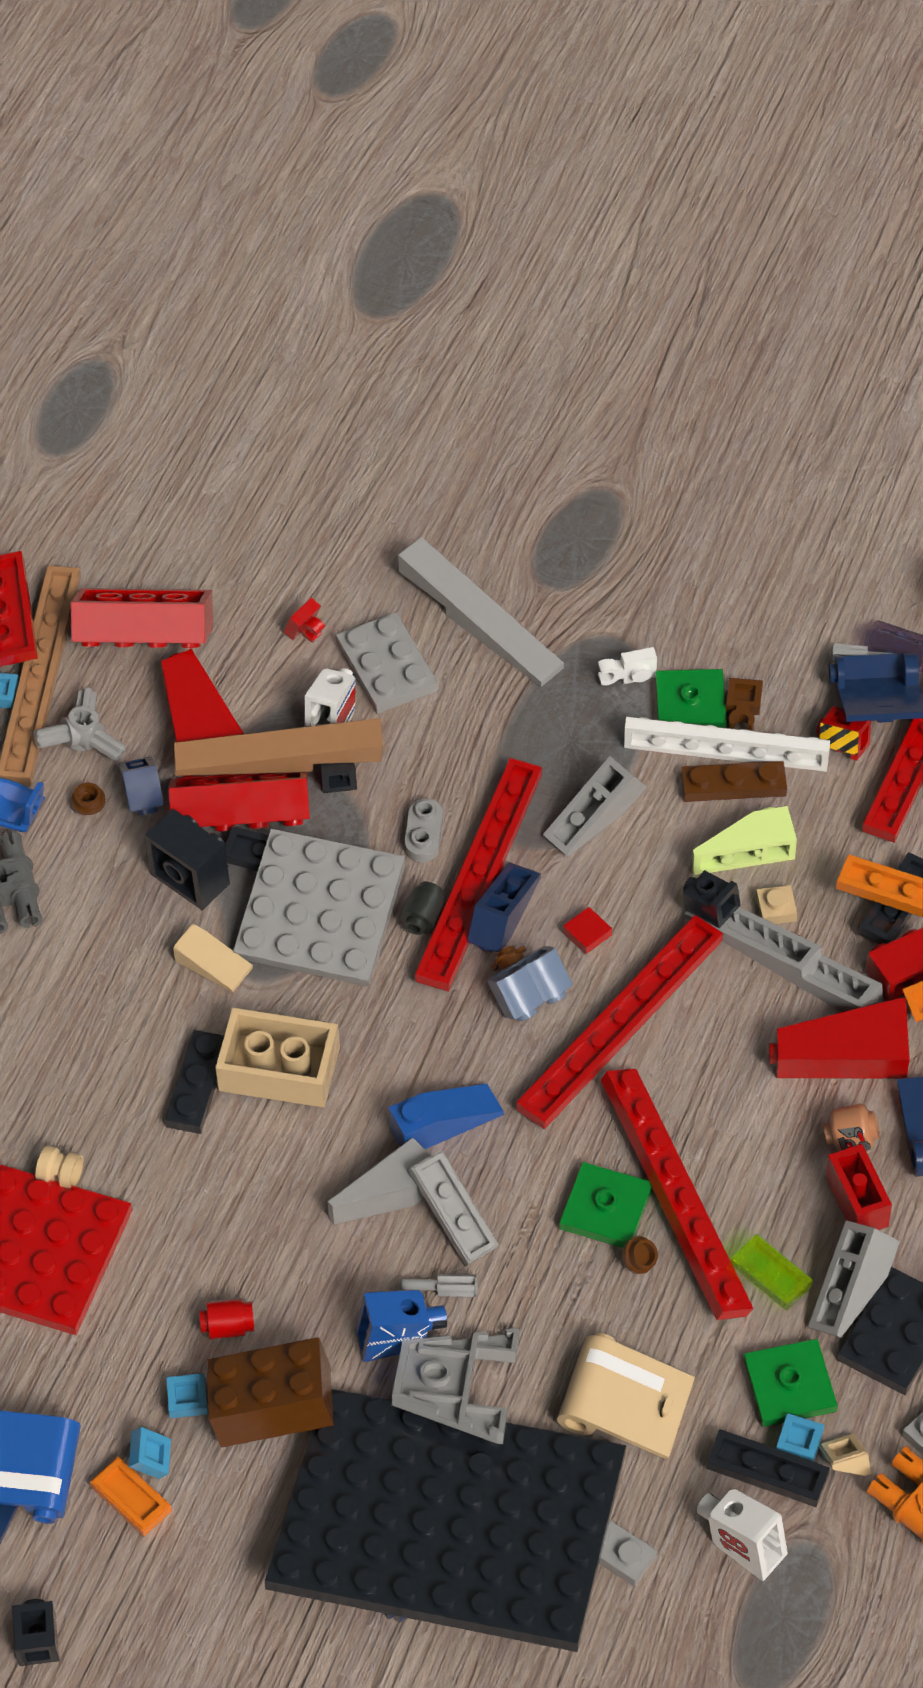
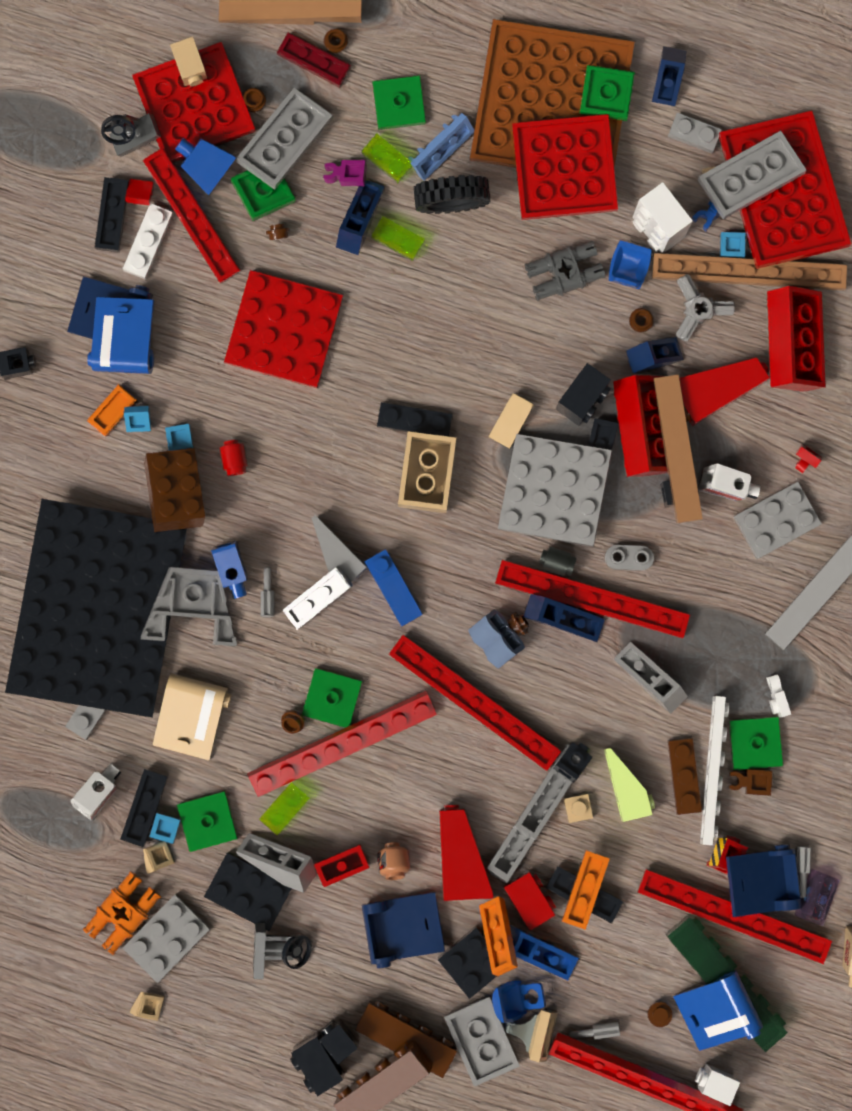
camera: 85 degrees right, 30 degrees up
tan wheel [35,1145,84,1189] -> none
red tile [563,907,612,954] -> none

